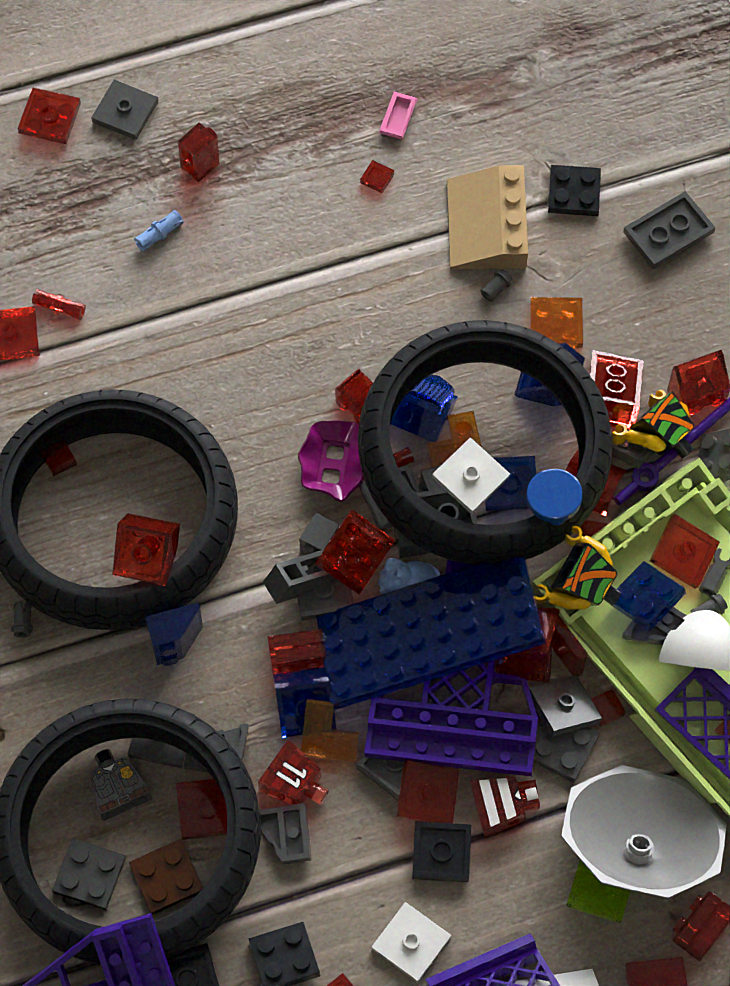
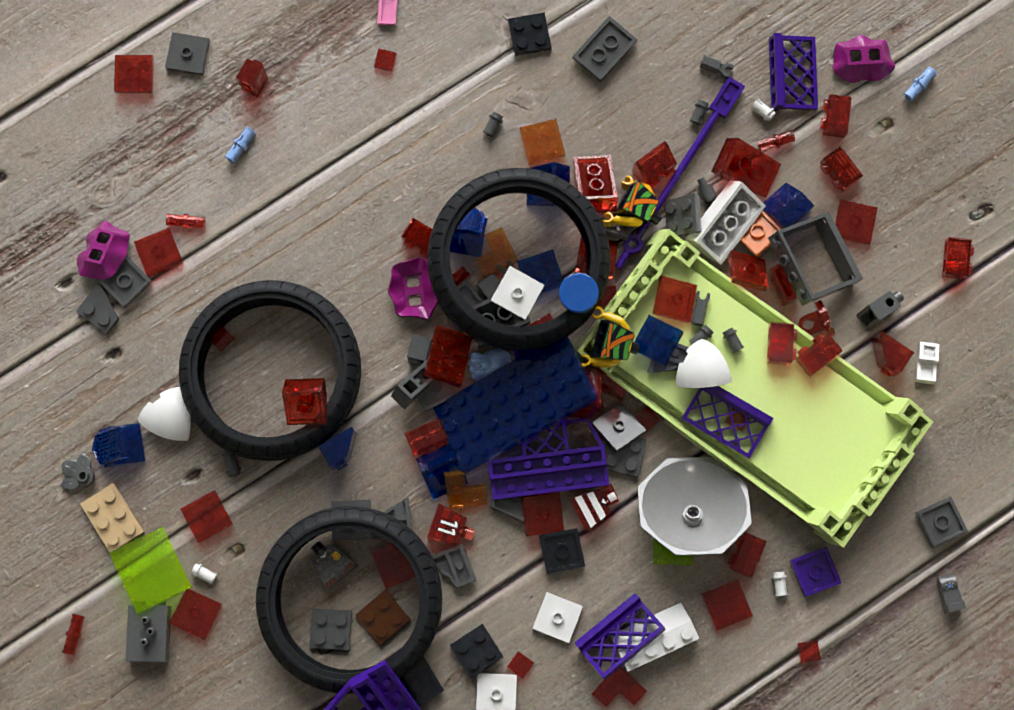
camera: 15 degrees left, 15 degrees up
tan slope [447,165,528,270] -> none

